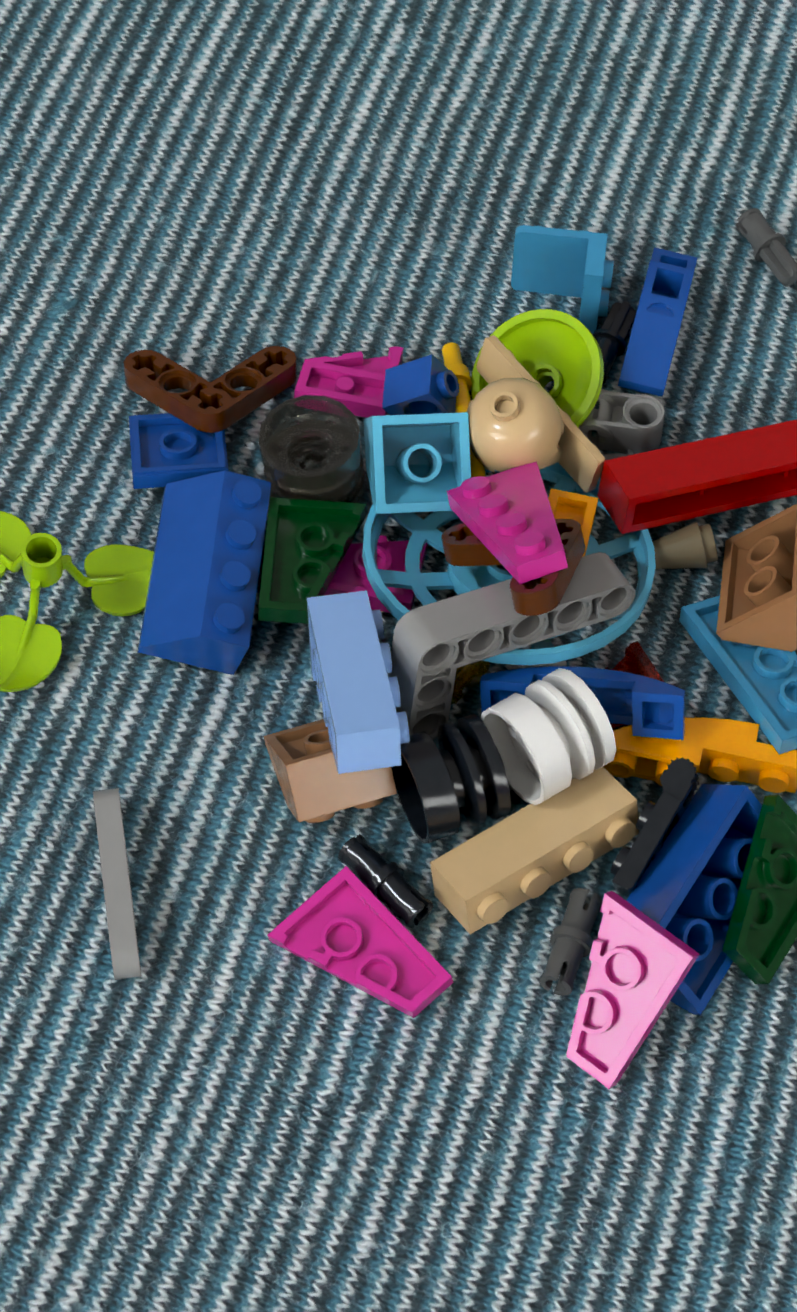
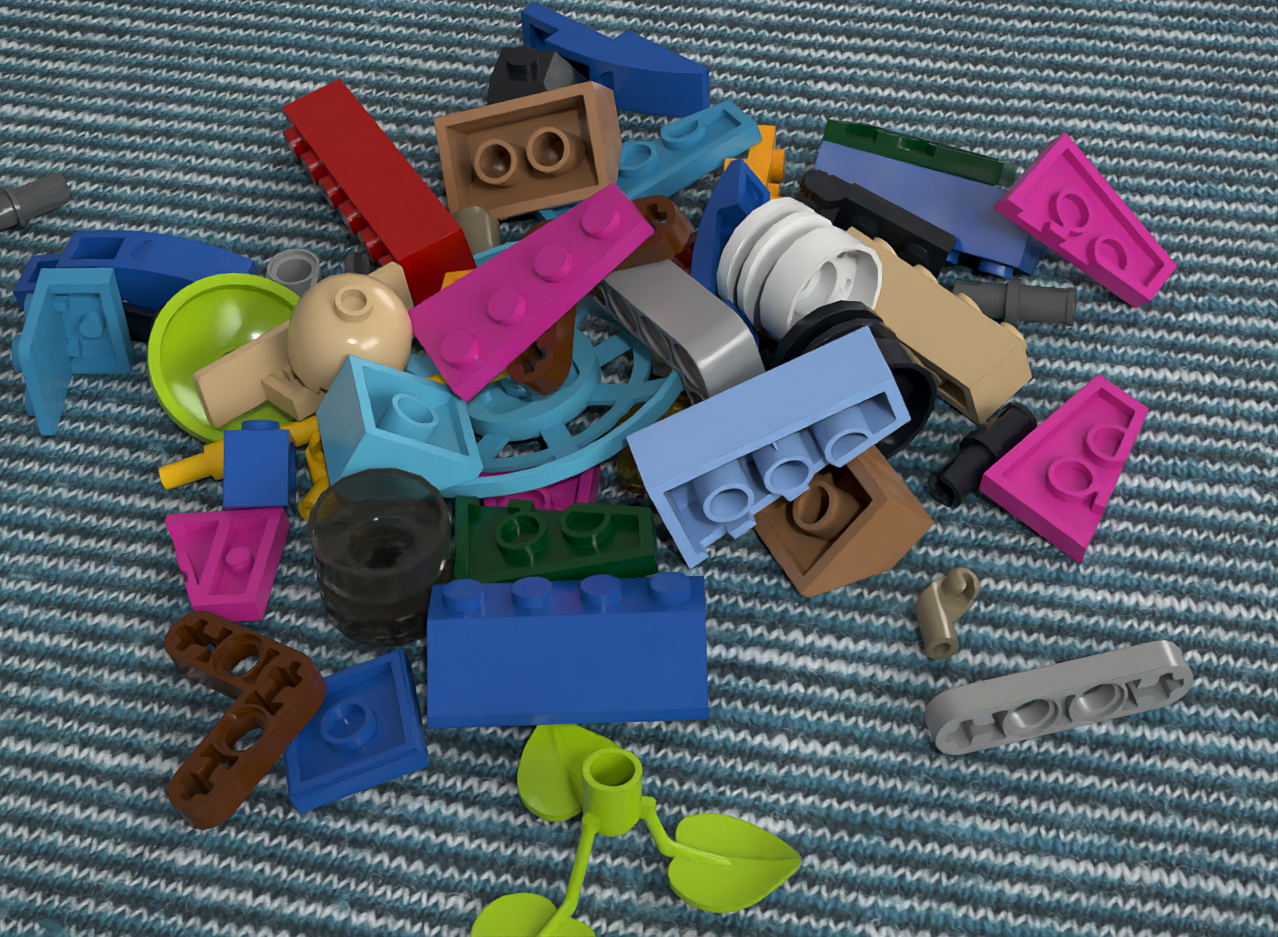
camera: 90 degrees left, 15 degrees down
none -> dark tan arm [915,567,980,660]

